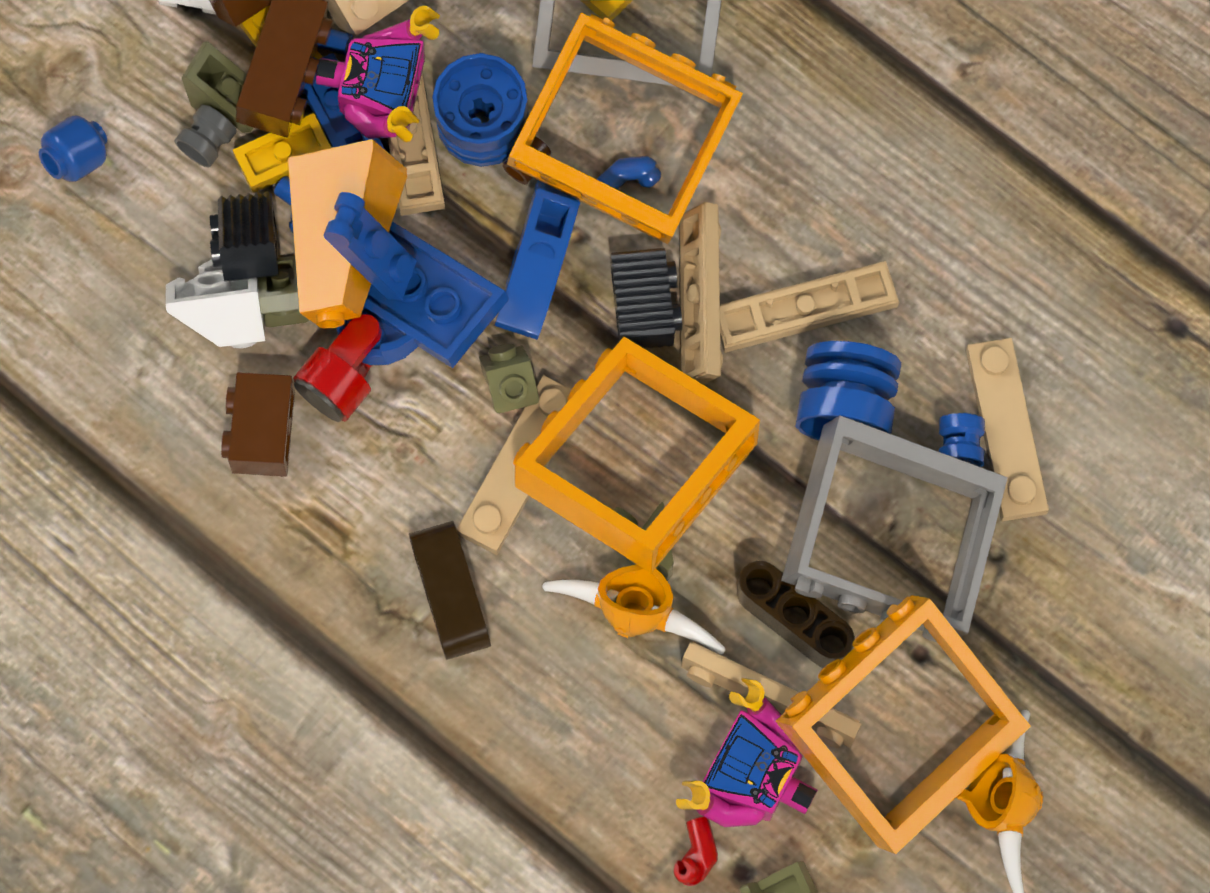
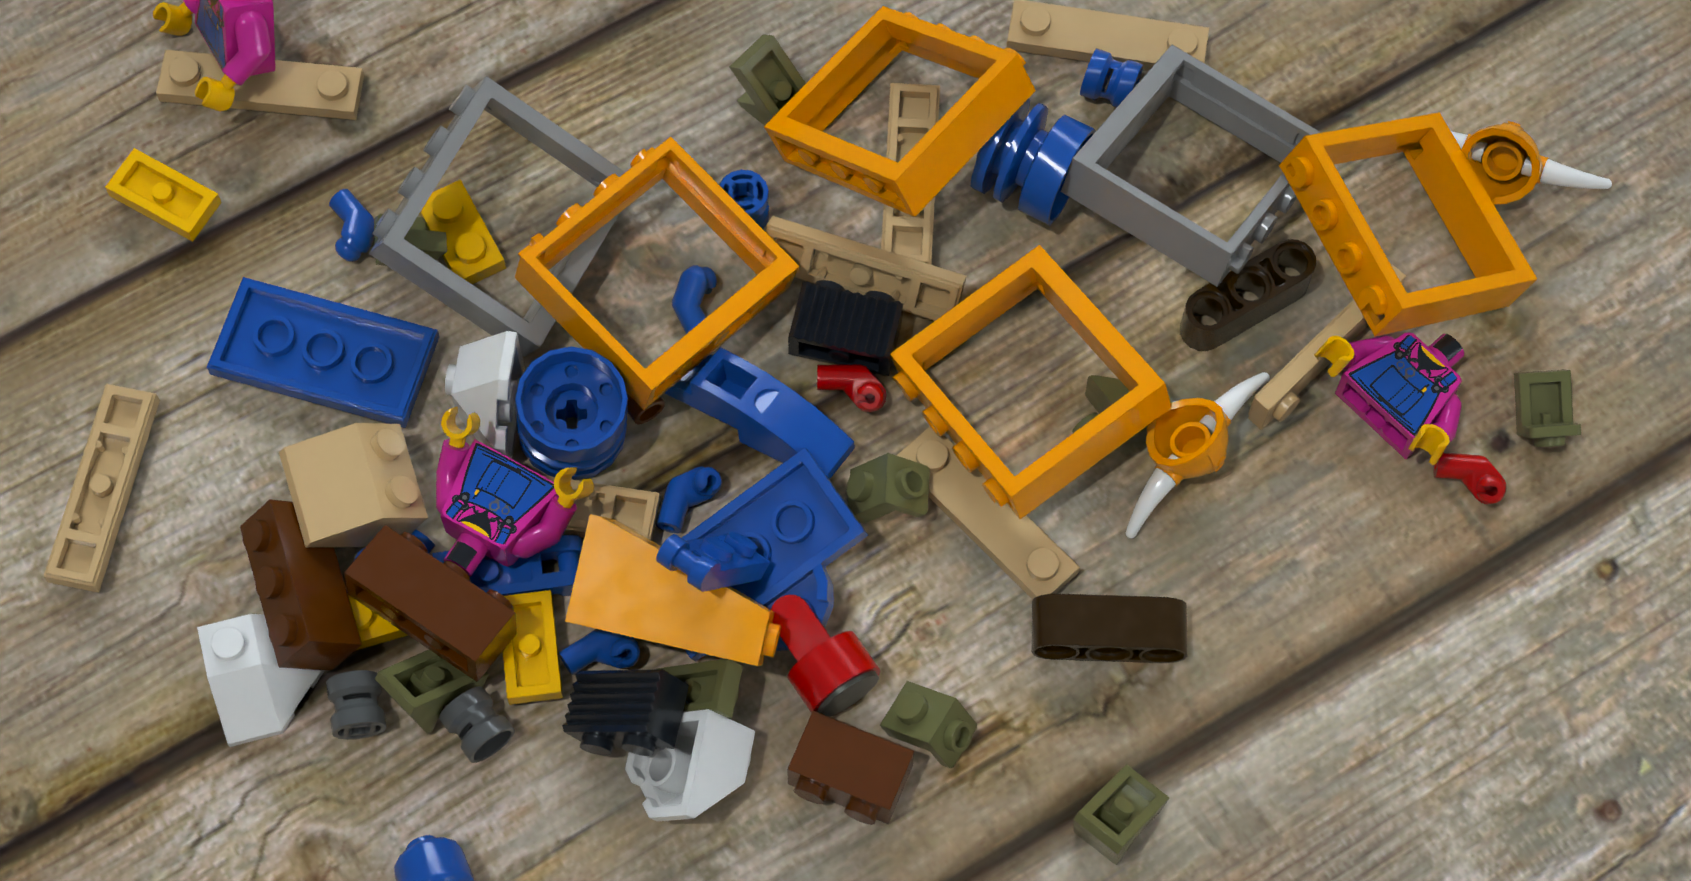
camera: 70 degrees left, 5 degrees down
none -> dark grey wheel [326,670,387,740]
none -> white slope [445,331,526,459]
none -> blue arm [656,467,722,533]
none -> blue wheel [719,169,769,229]
none -> olive slope [729,34,806,126]
none -> light orange window [764,6,1036,217]
none -> red arm [817,365,887,412]
none -> olive bracket [880,681,977,768]
none -> olive slope [1073,764,1169,865]

